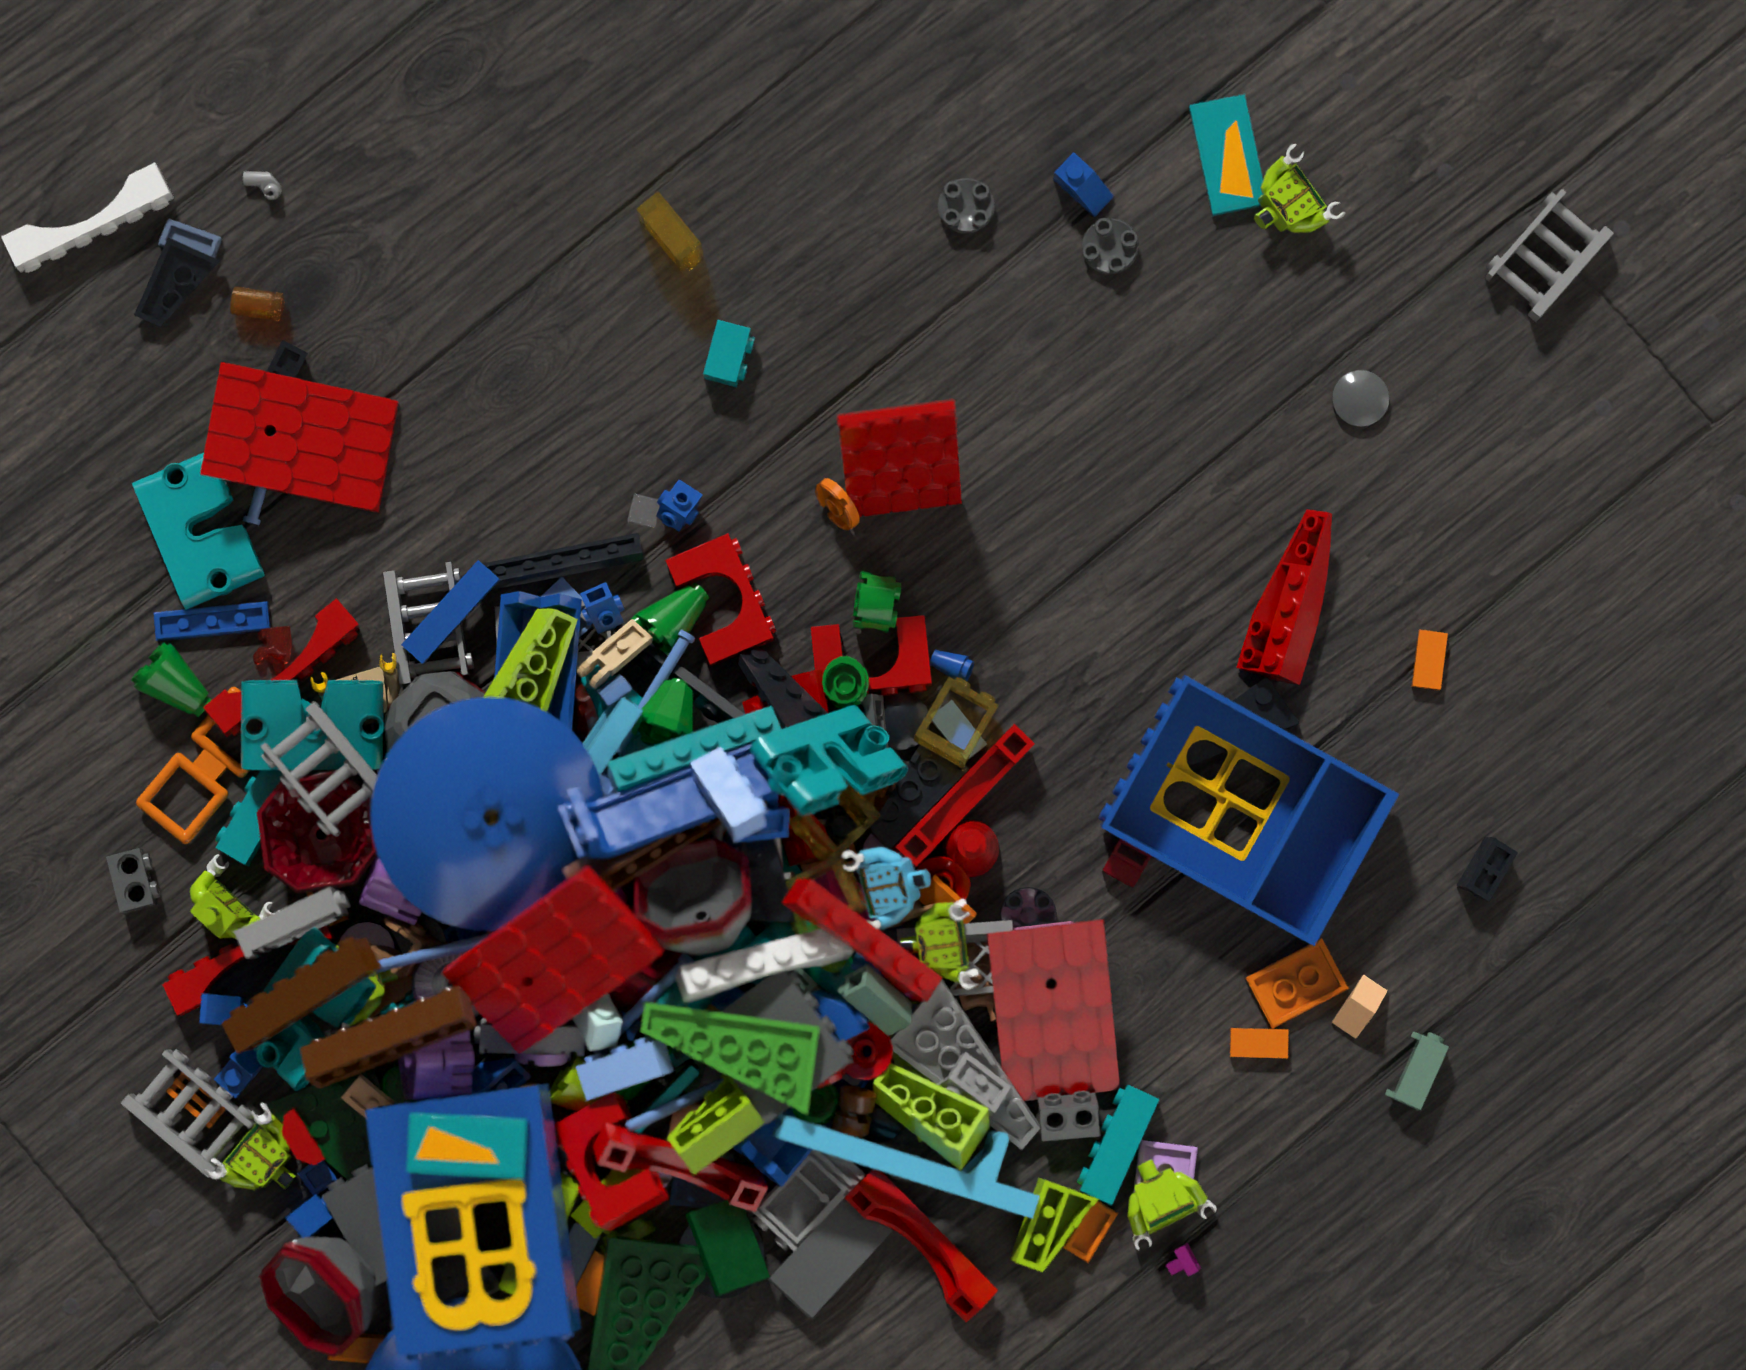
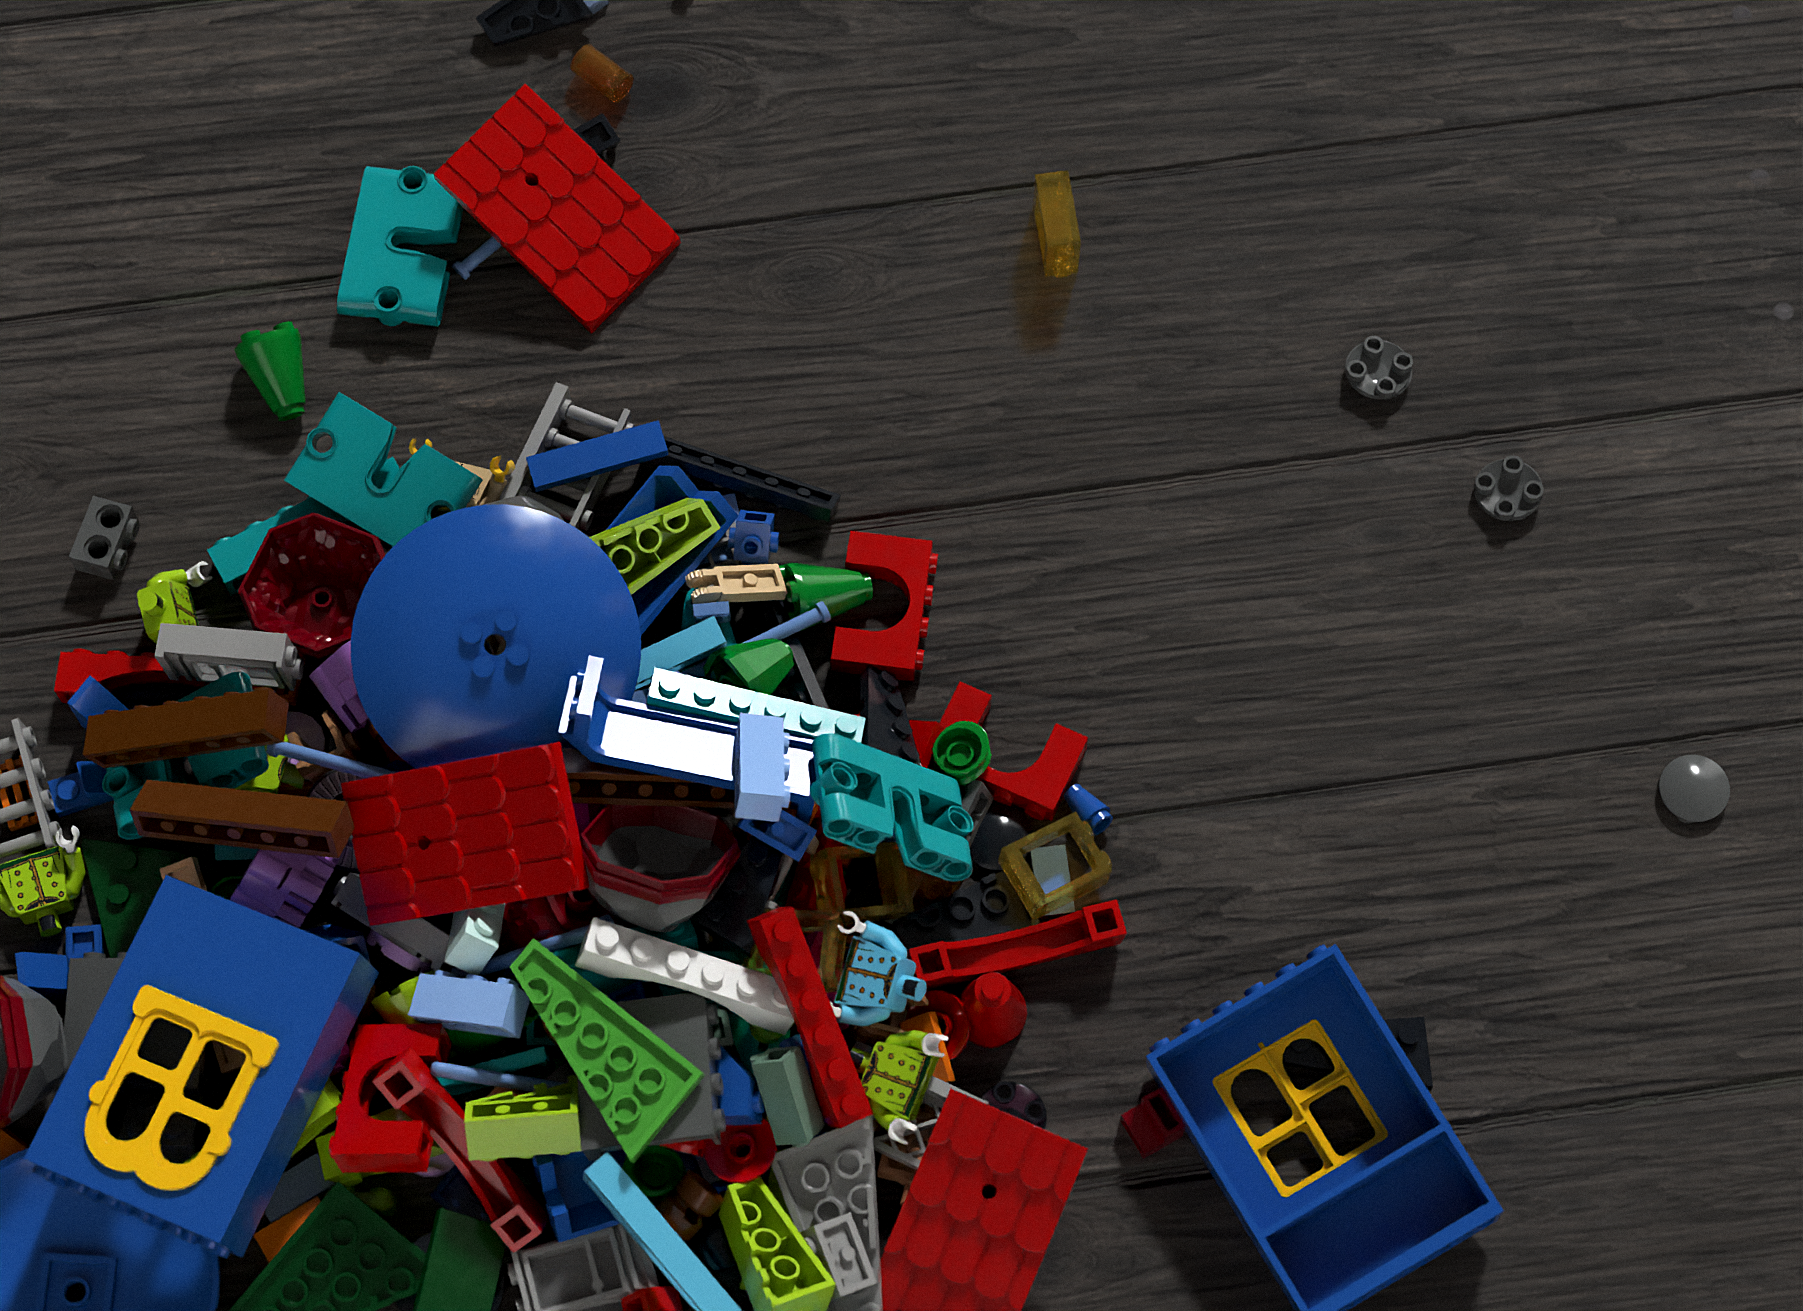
camera: 30 degrees right, 15 degrees down
orange bar [136,687,260,844] -> none
blue tile [154,601,271,642] -> none
red arch [203,598,360,737] -> none
clear red piece [253,626,292,675] -> none
light grey fence [260,702,377,836] -> none
red slope [282,1108,325,1165] -> none
teal tile [407,1113,528,1179] -> none
clear red tile [573,683,598,738] -> none
clear tile [627,493,660,529] -> none
blue brick [656,479,703,532] -> none
teal brick [703,320,755,387] -> none
orange tile [815,478,860,530] -> none
red piece [837,400,962,517] -> none
green brick [853,571,901,633] -> none
blue slope [1053,152,1114,217] -> none
teal tile [1189,94,1263,216] -> none
red wedge [1236,509,1332,685] -> none
lime torso [1254,144,1345,233] -> none
orange tile [1411,630,1448,691] -> none

